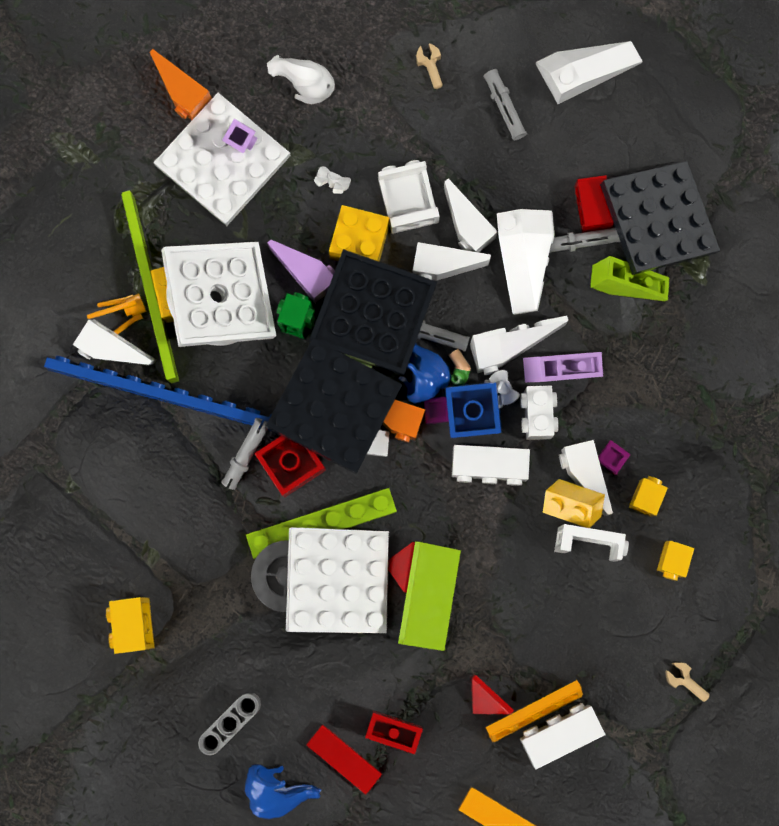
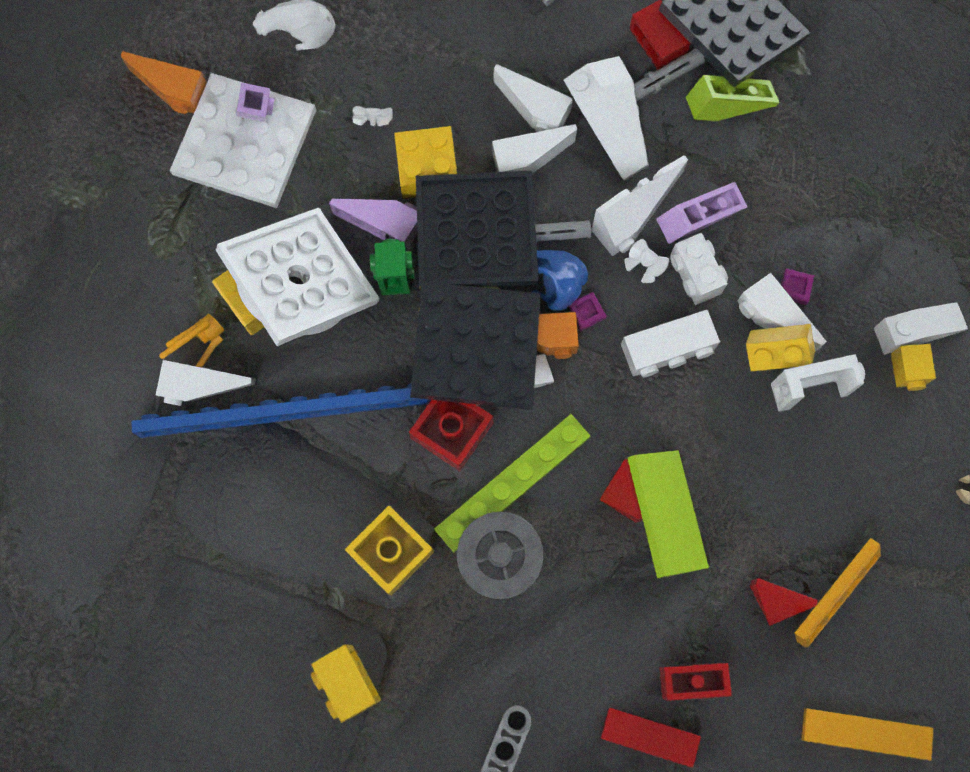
camera: 20 degrees left, 5 degrees down
lime tile [121,190,179,384] -> none
light grey pin [221,418,268,490] -> none
white plate [286,527,389,633] -> none
white panel [378,160,440,234] -> none
blue brick [446,382,502,438] -> none
arm [449,349,471,386] -> none
white brick [520,703,605,769] -> none
yellow brick [629,476,667,517] -> none
none -> yellow brick [345,506,434,596]
none -> white slope [874,302,968,355]

